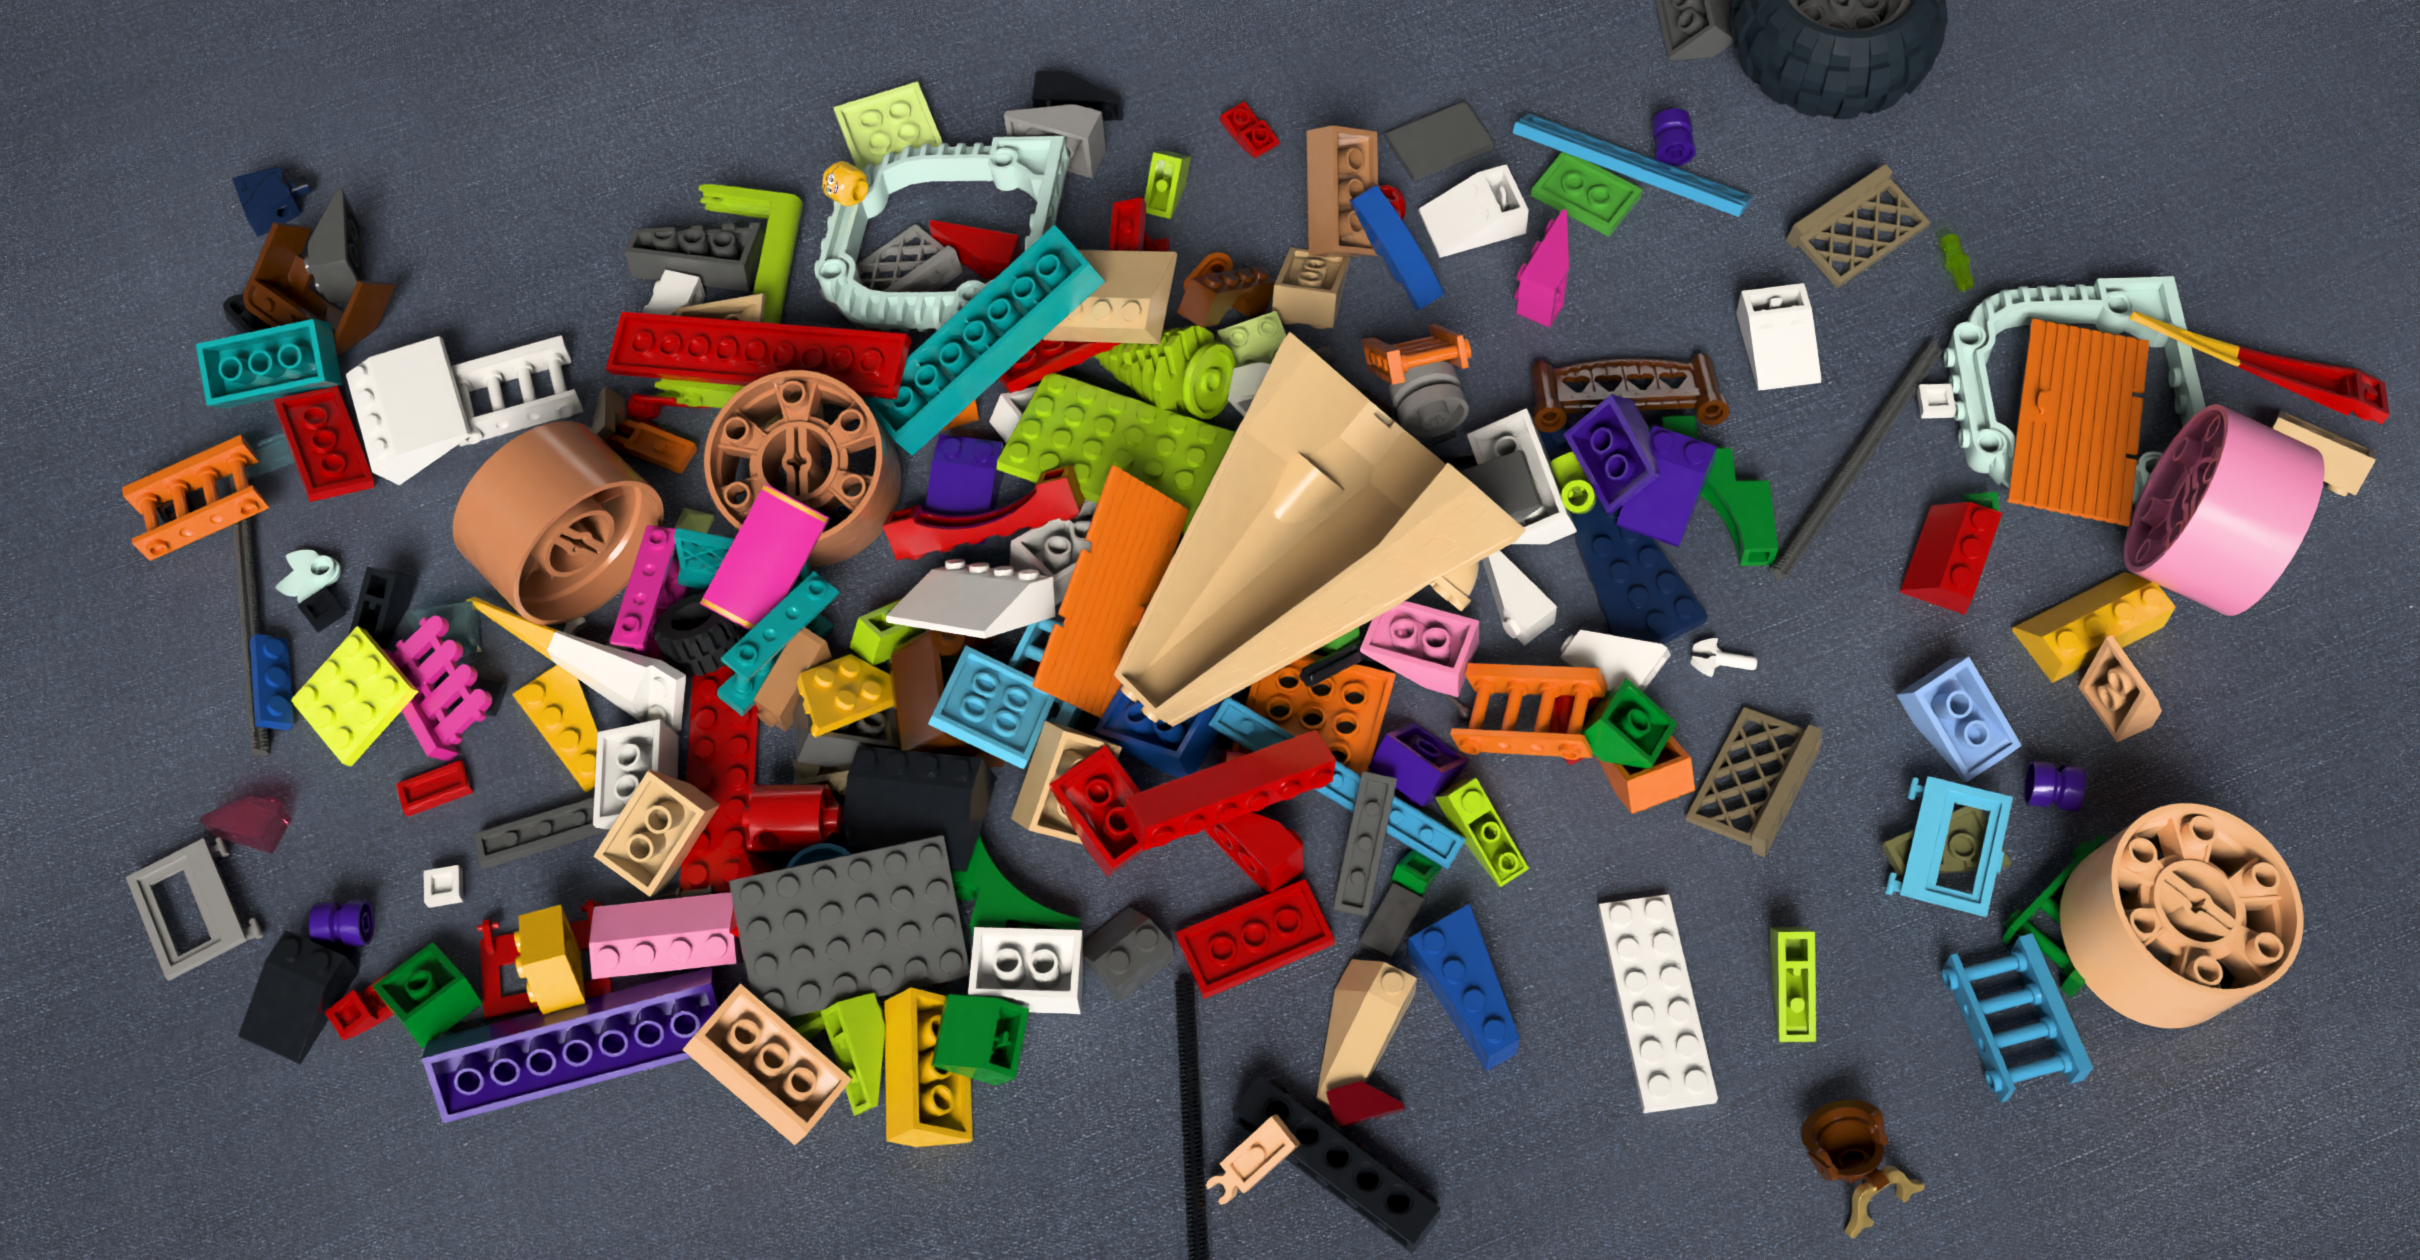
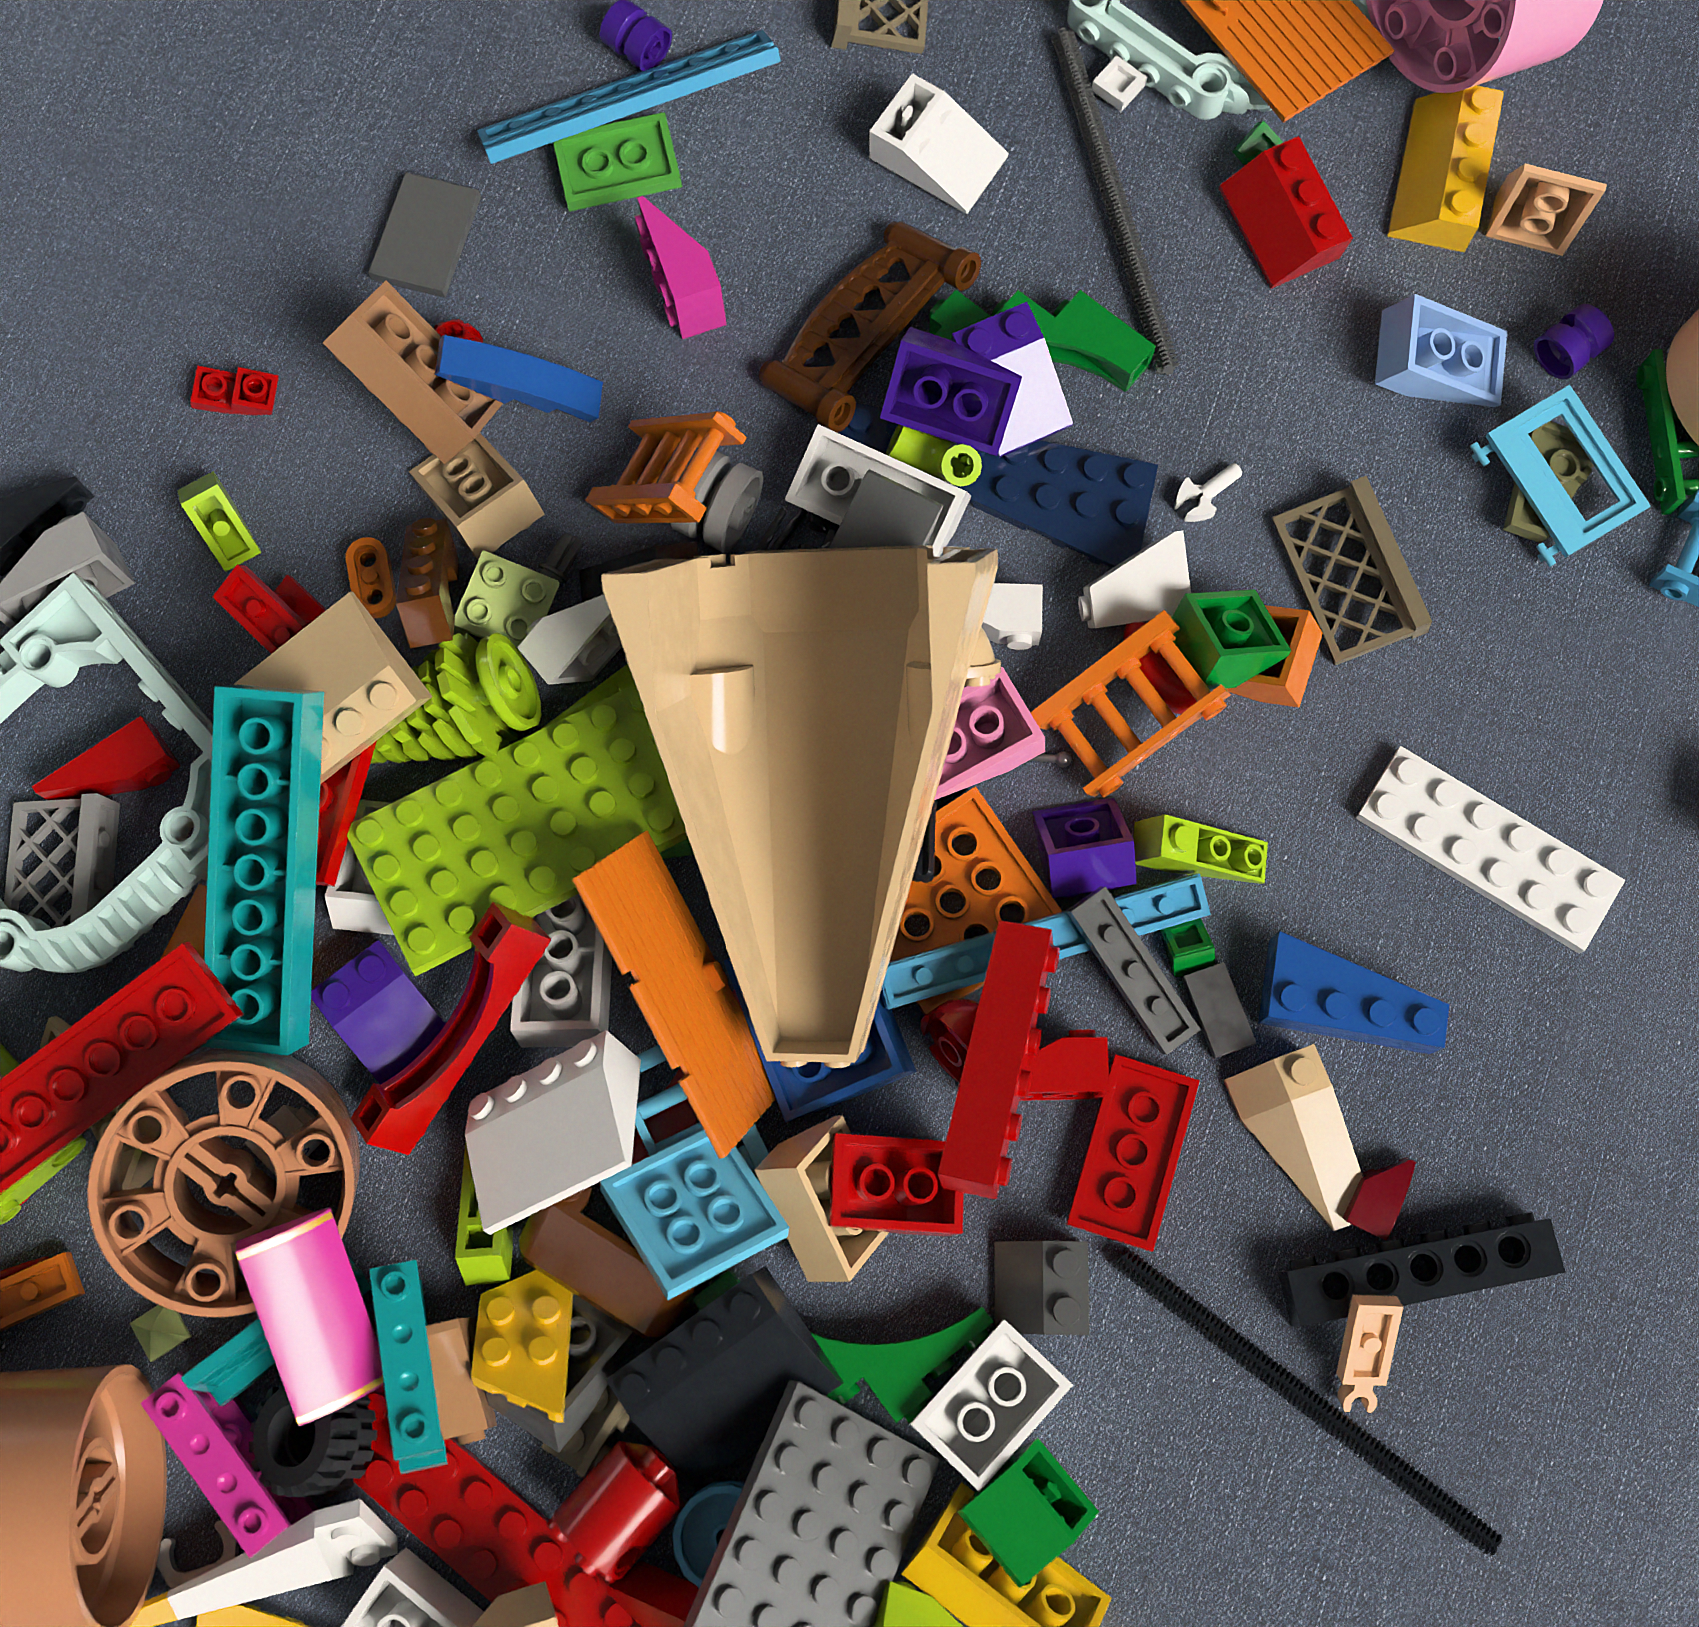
camera: 50 degrees left, 15 degrees up
white slope [1418,164,1529,258] -> none
lime slope [1770,927,1816,1042] -> none

